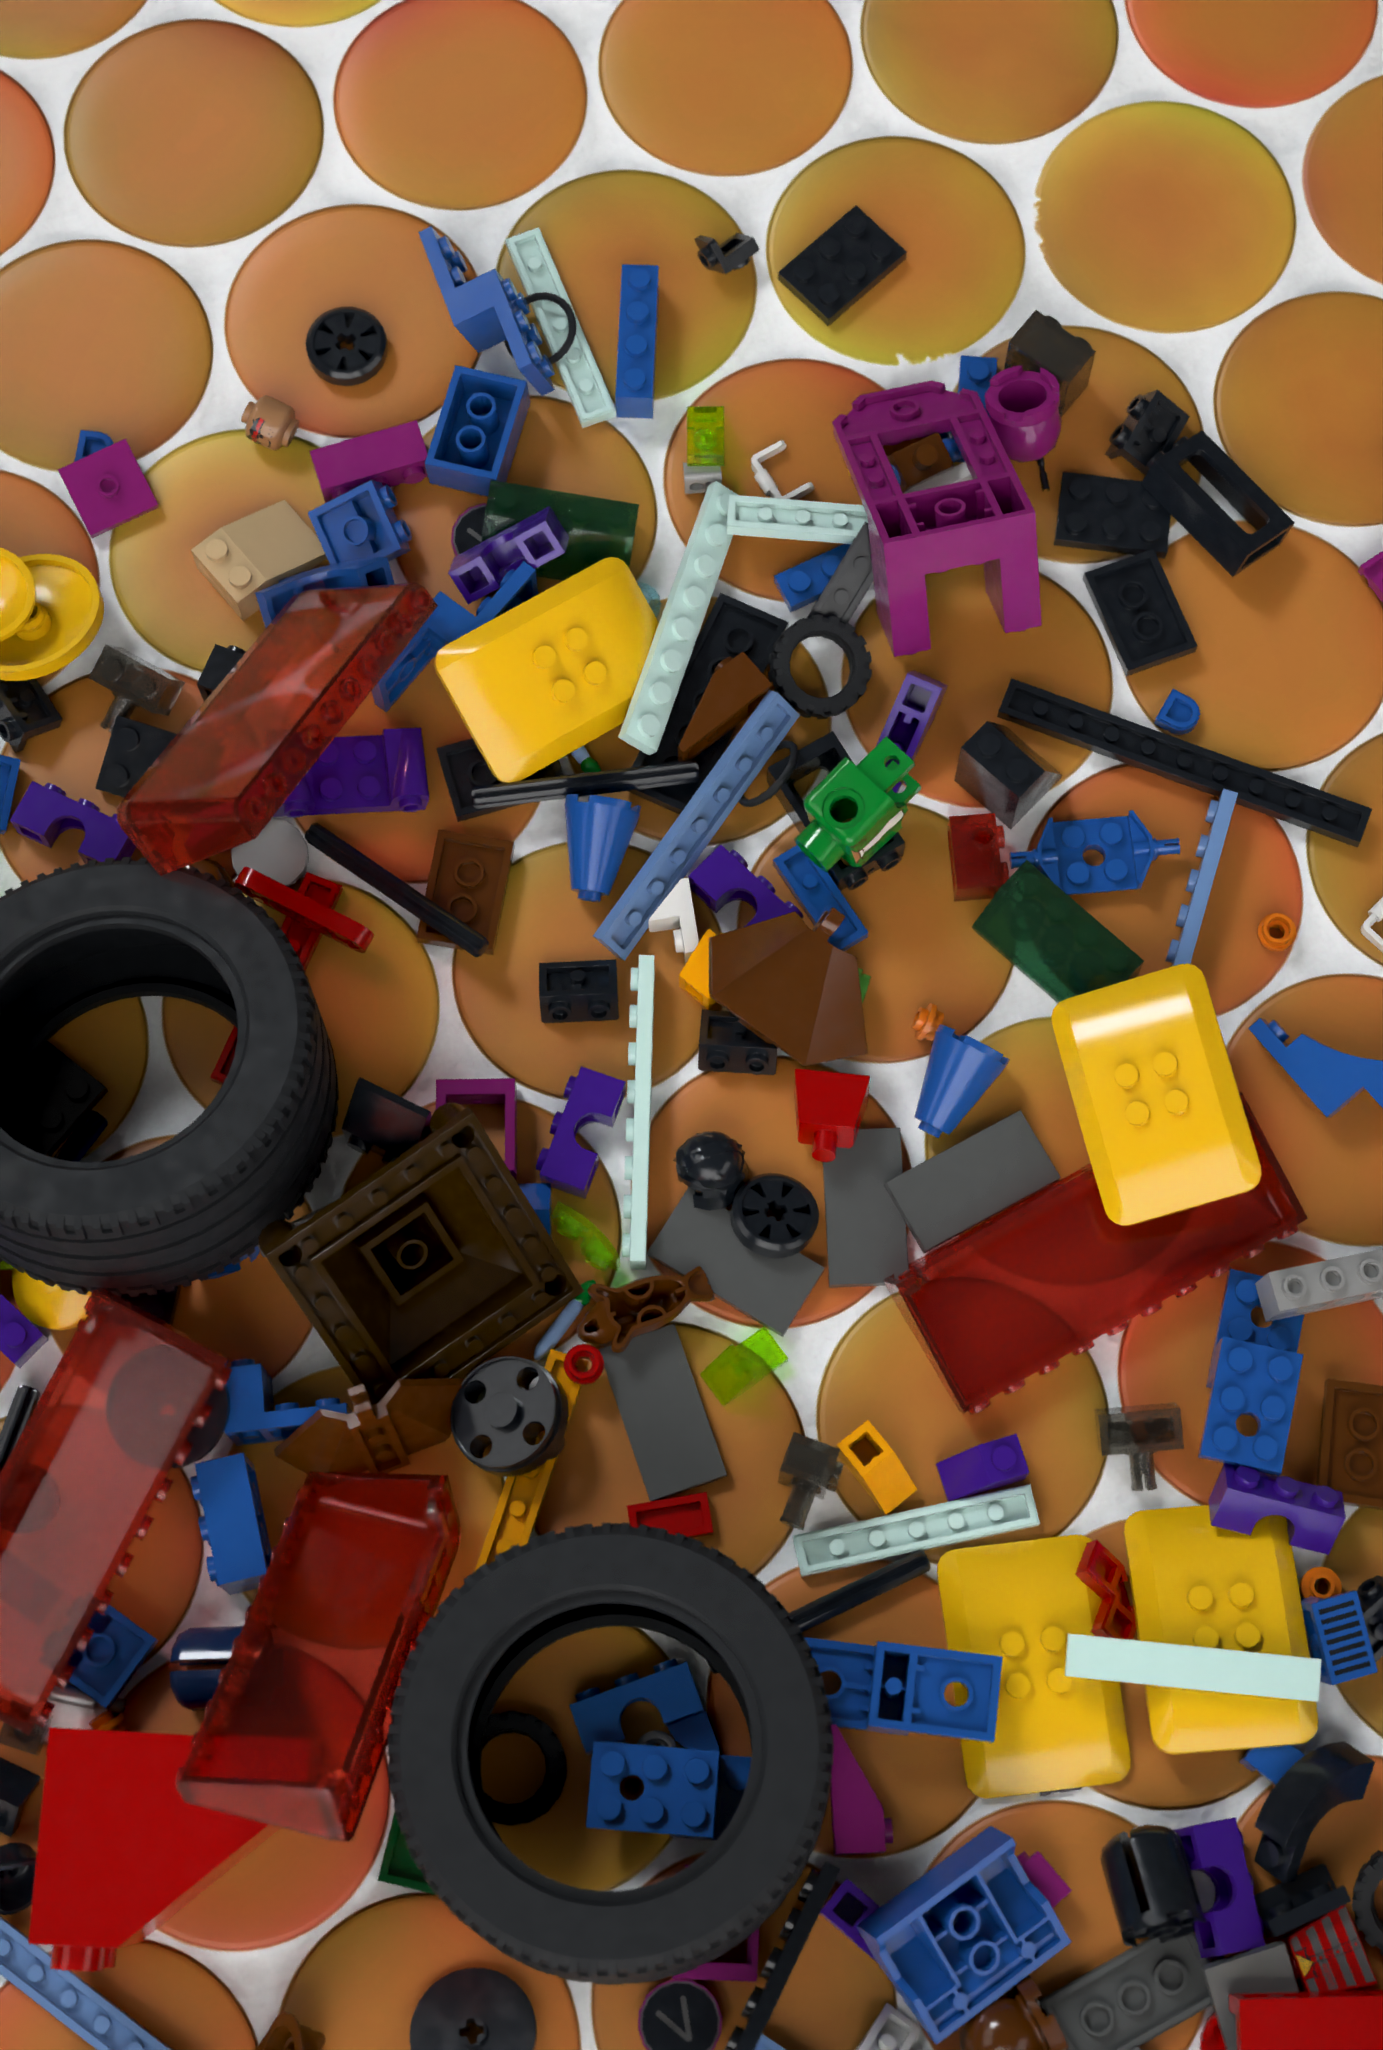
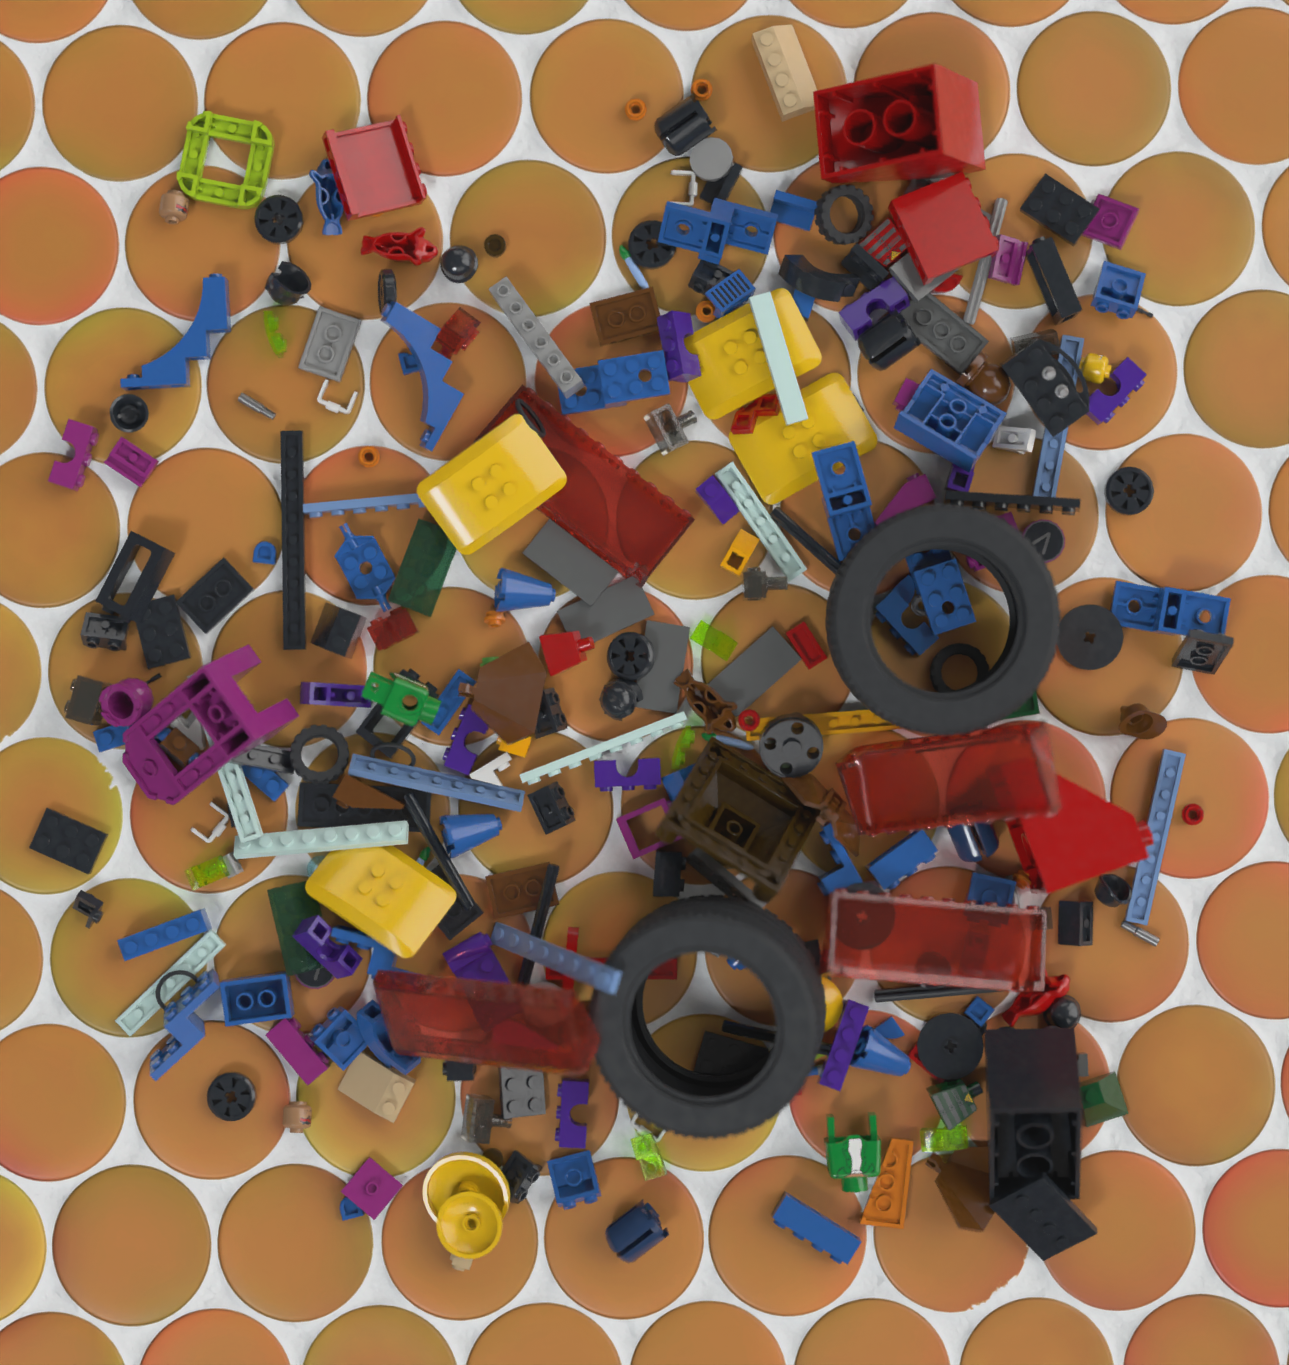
camera: 110 degrees left, 15 degrees up
none -> dark brown tile [482,1148,503,1168]
none -> medium blue plate [490,922,622,994]
none -> black tyre [515,399,546,438]

